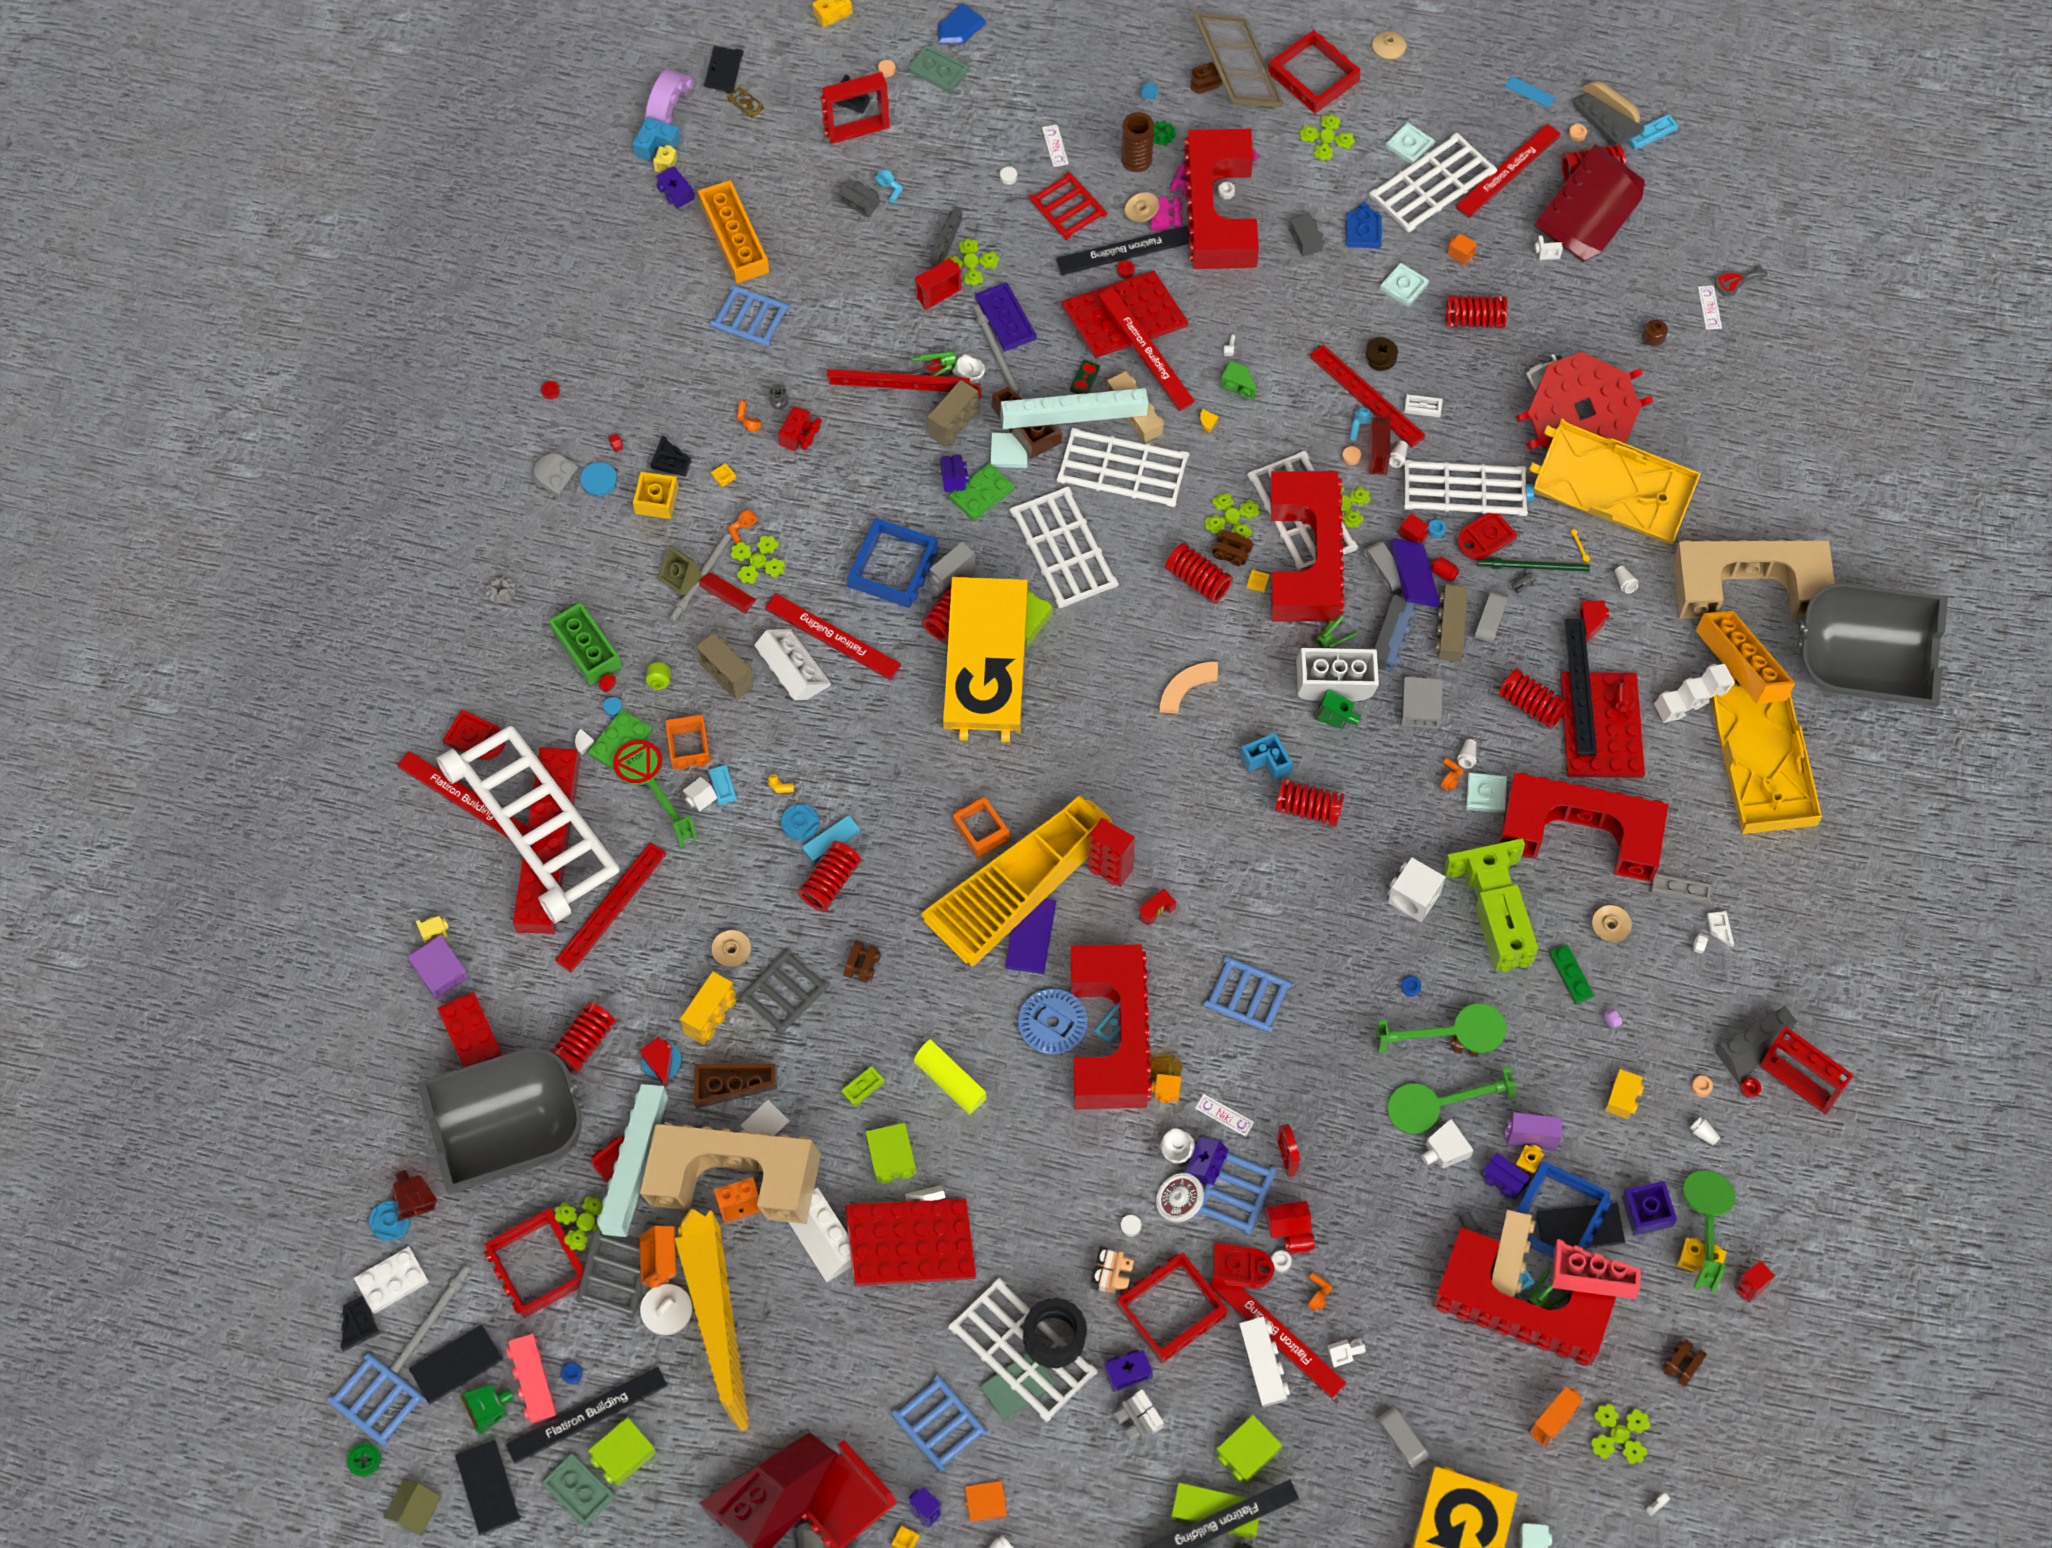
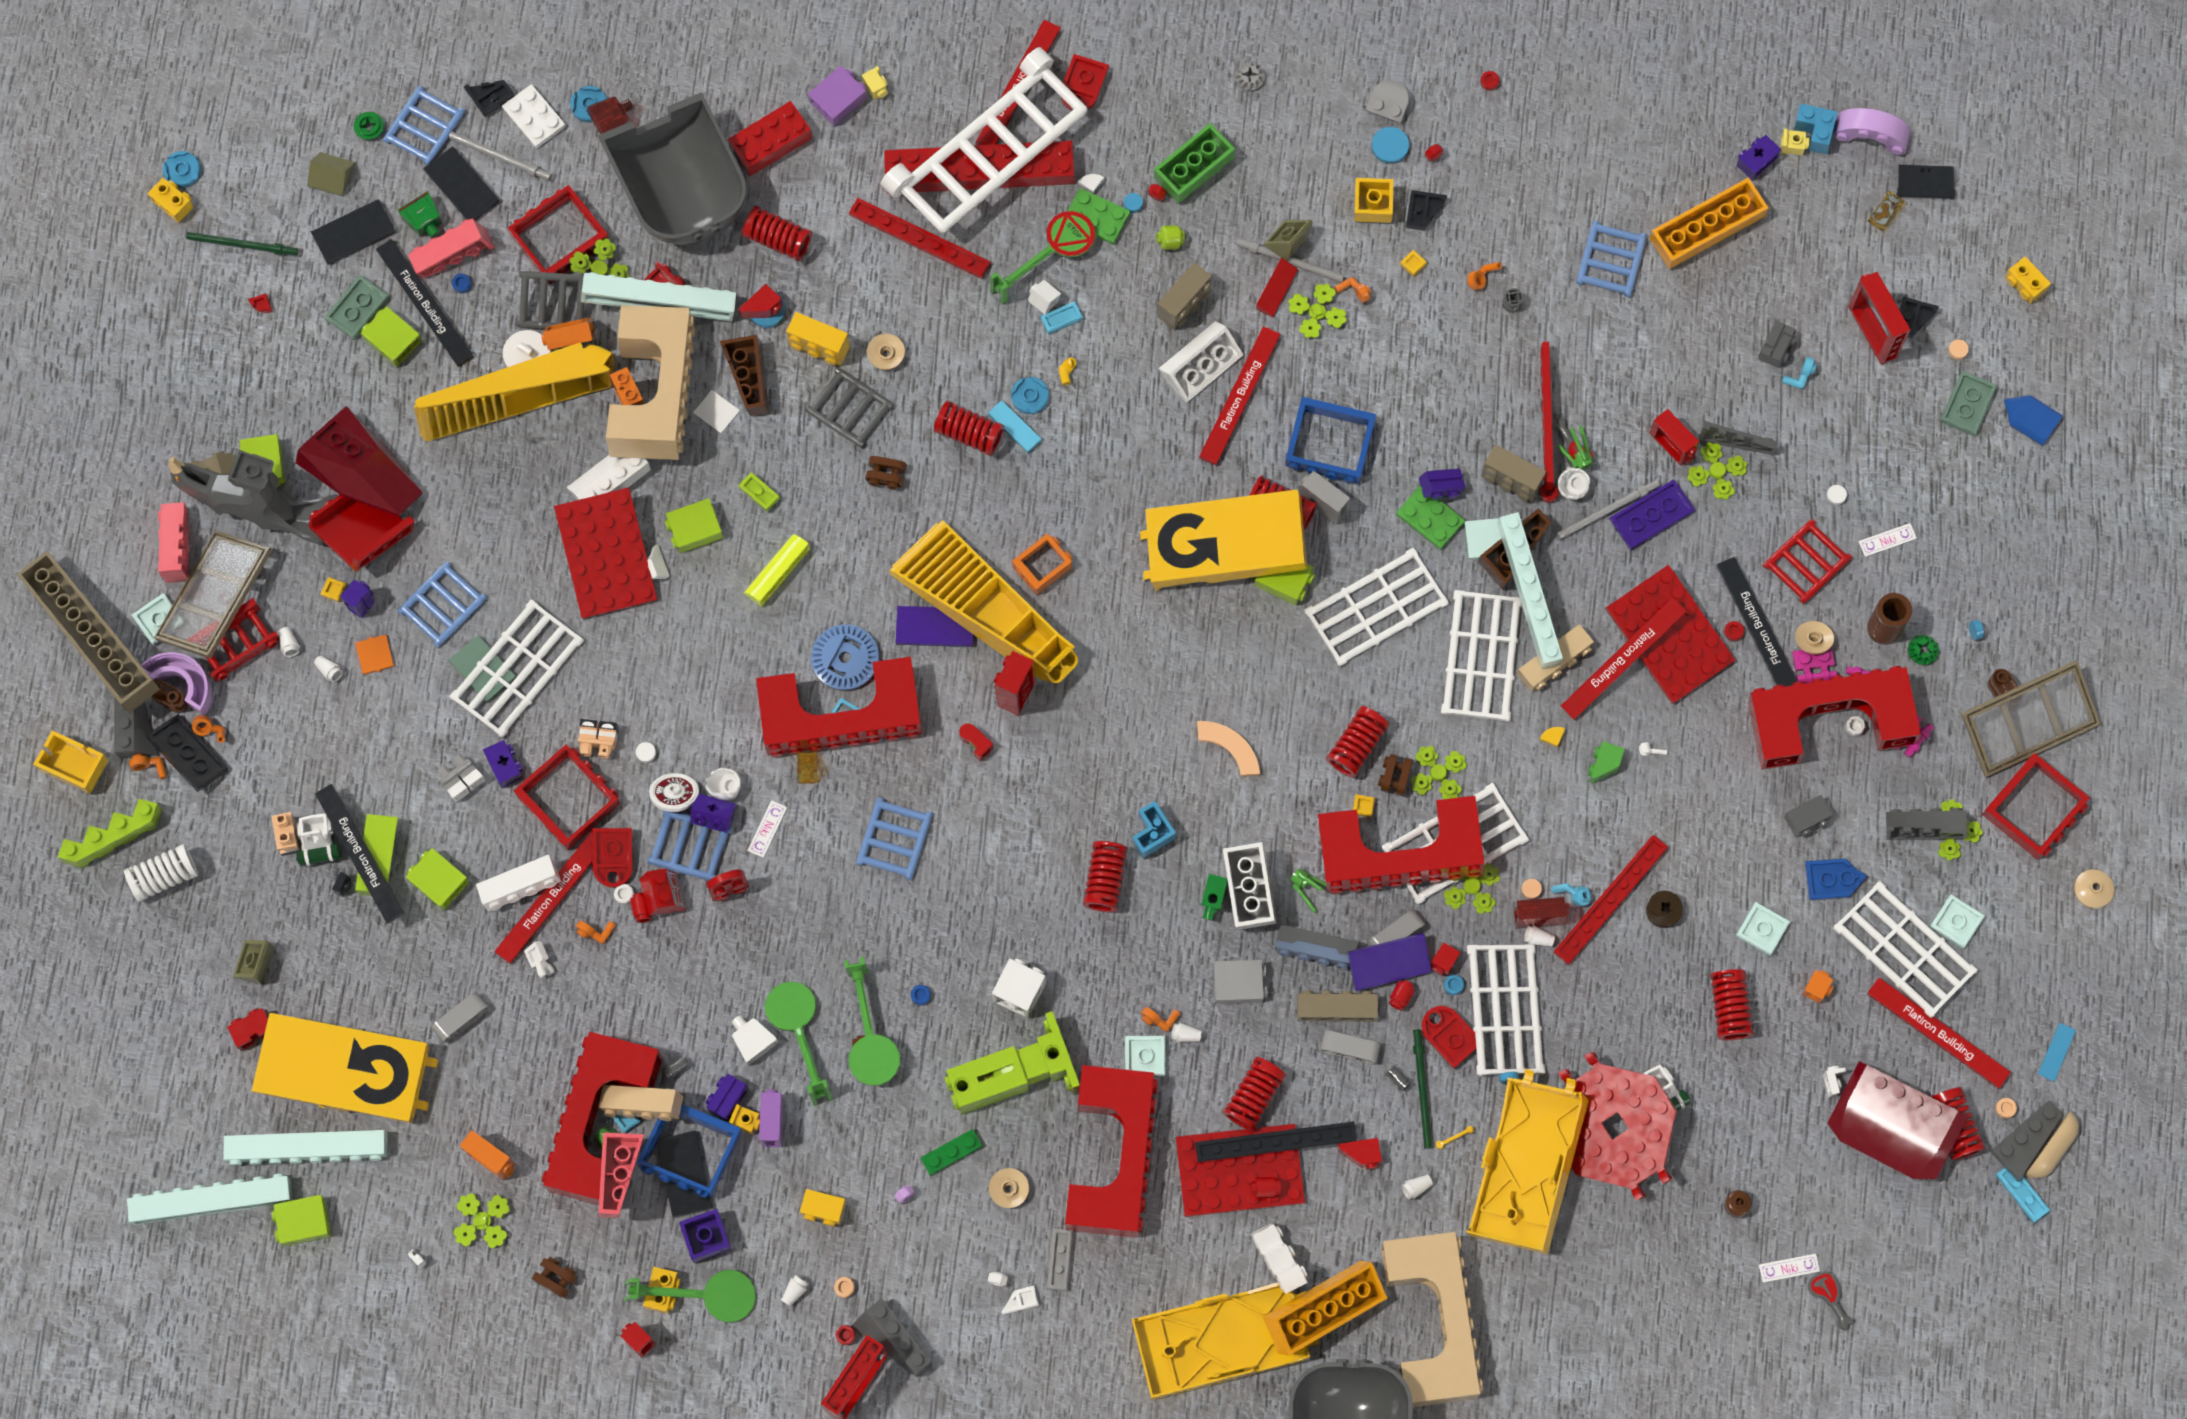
camera: 85 degrees right, 10 degrees up
orange window [665,714,711,770] -> none
red brick [778,406,822,452] -> none
black tyre [1023,1298,1087,1369] -> none
dark green tile [1070,360,1100,394] -> none
light orange brick [1152,1074,1181,1103] -> none
white tile [1404,394,1442,417] -> none
none -> dark grey wedge [1886,808,1967,840]

